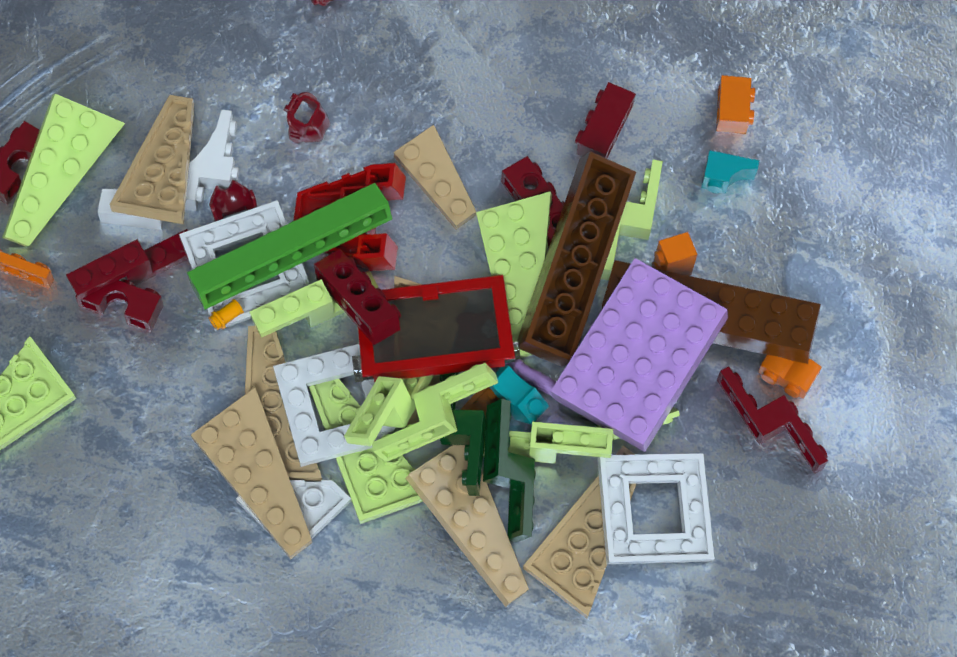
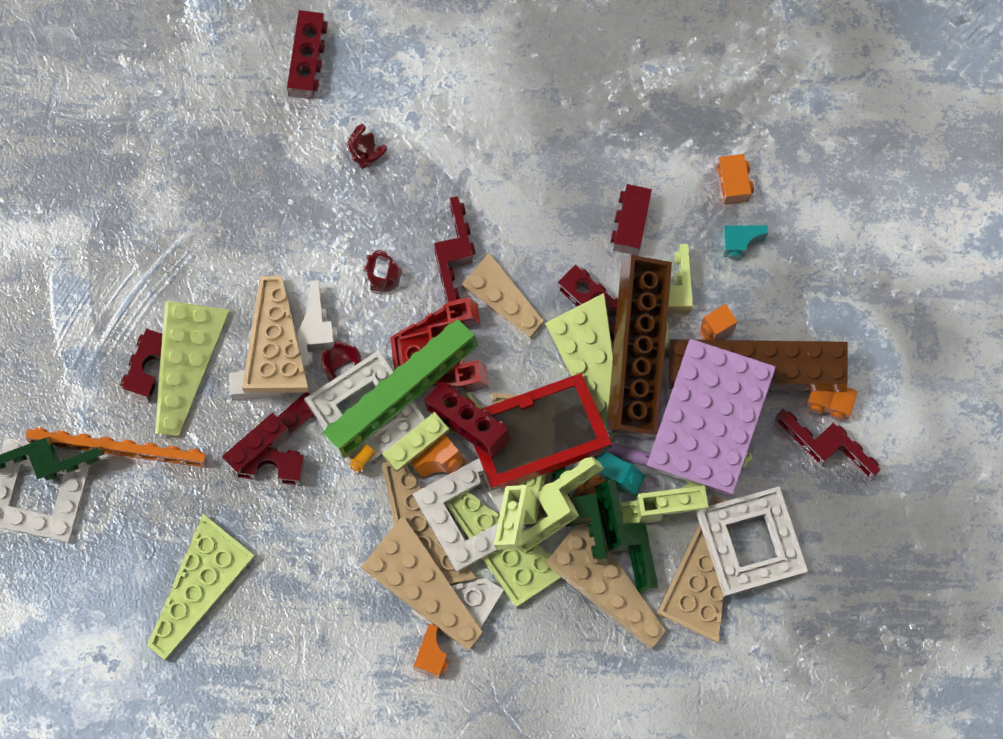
camera: 15 degrees left, 5 degrees up
none -> orange arch [410,435,467,478]
none -> orange arch [413,624,450,679]
none -> dark red bracket [434,196,476,303]

